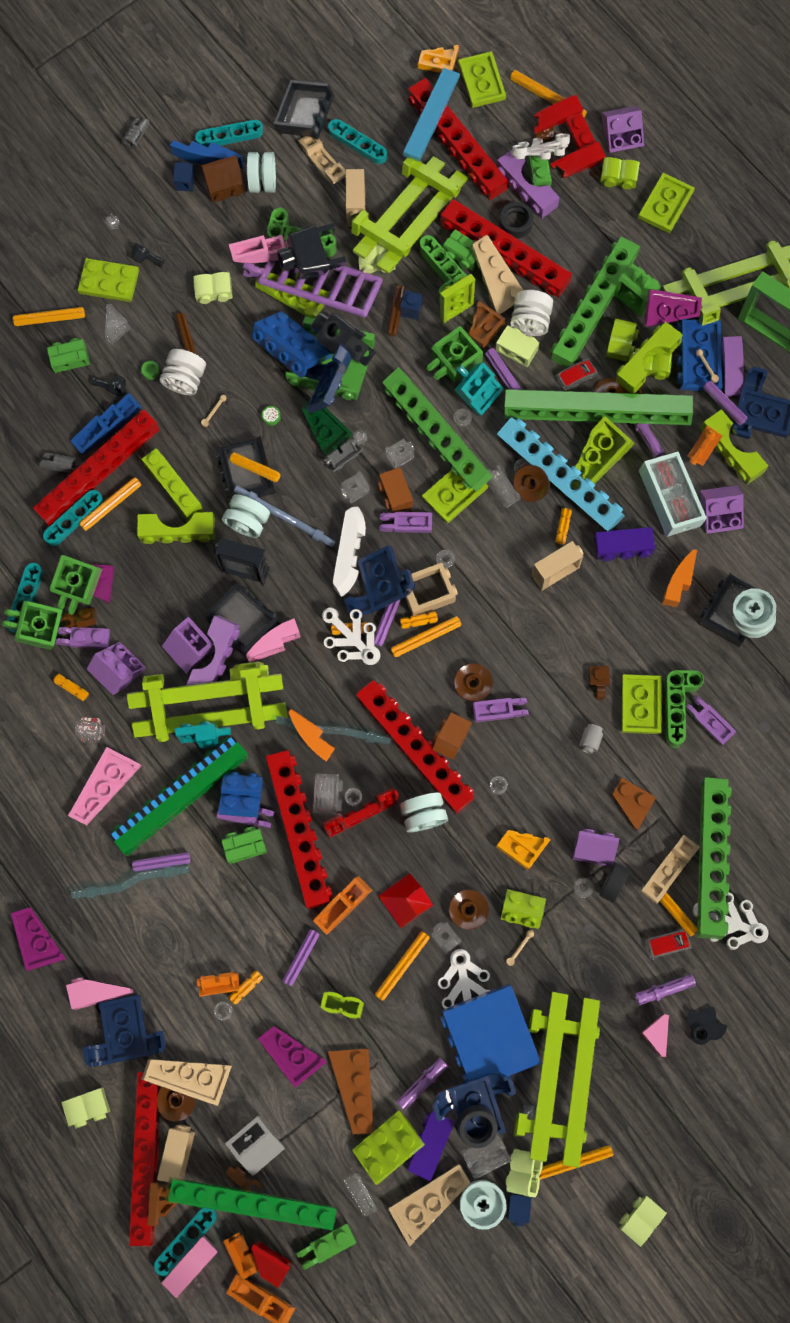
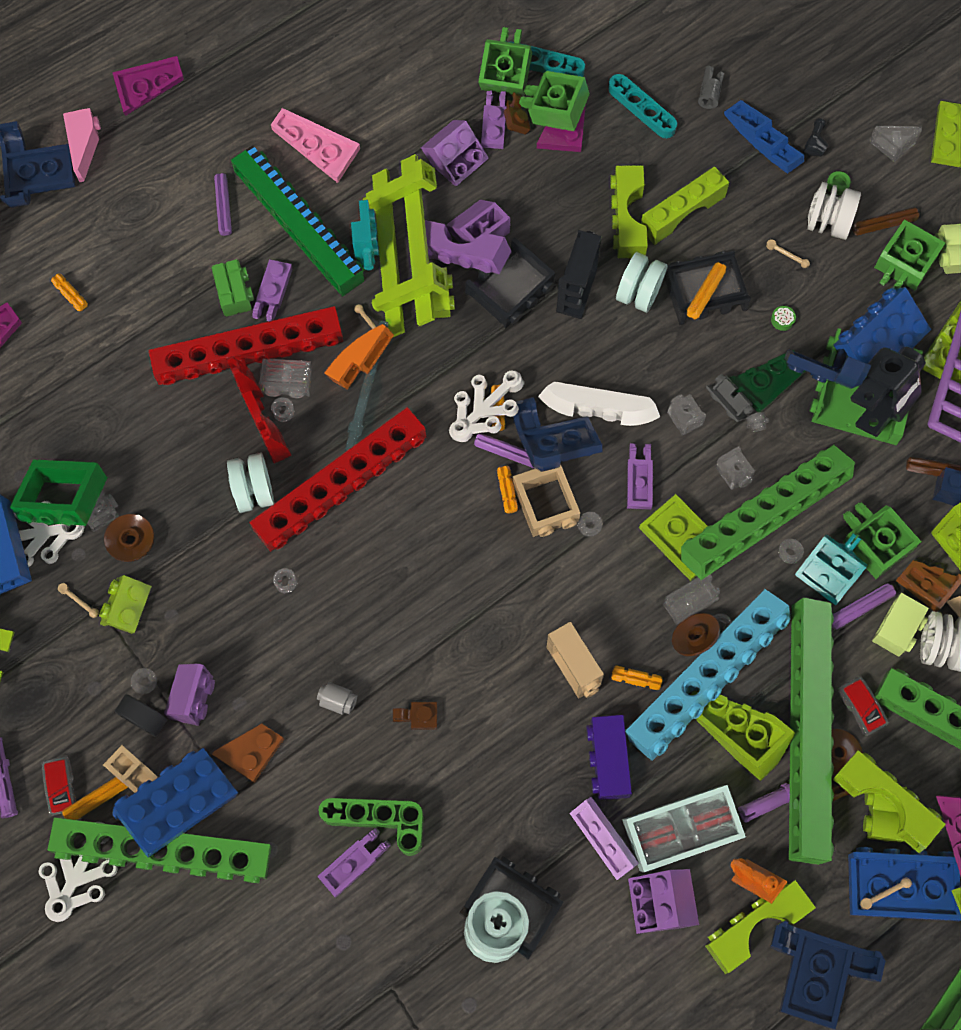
camera: 90 degrees right, 5 degrees down
light orange axle [13,307,85,326] -> none
red brick [33,409,159,527] -> none
bright green brick [47,338,90,373] -> none
light orange axle [54,674,89,701] -> none
clear light blue bar [71,865,190,899] -> none
clear head [75,717,105,743] -> none
light orange axle [79,477,141,531] -> none
orange hinge [197,971,239,997] -> none
clear bush [214,1002,233,1021] -> none
blue plate [218,772,263,818] -> none
sand blue bar [234,485,336,548] -> none
bright pink slope [246,619,300,663] -> none
medium lavender axle [283,929,319,986] -> none
orange slope [313,876,373,935] -> none
lime brick [320,992,364,1019] -> none
light orange axle [375,932,429,1001] -> none
dark orange piece [377,467,413,513] -> none
red slope [378,873,433,929] -> none
light orange axle [391,616,461,657] -> none
dark orange piece [432,713,472,760] -> none
reddish brown dish [454,663,493,701] -> none
medium lavender hinge [473,698,529,723] -> none
light orange wing [496,830,550,870] -> none
lime brick [606,319,639,362] -> none
lime plate [622,675,662,734] -> none
orange slope [662,549,697,607] -> none
medium lavender axle [703,381,747,425] -> none
medium lavender slope [721,336,744,397] -> none
none -> green window [10,460,108,526]
none -> blue bracket [113,748,238,857]
none -> tan hinge [354,304,376,329]
none -> lavender plate [570,797,639,880]
none -> bright green hinge [874,220,946,291]

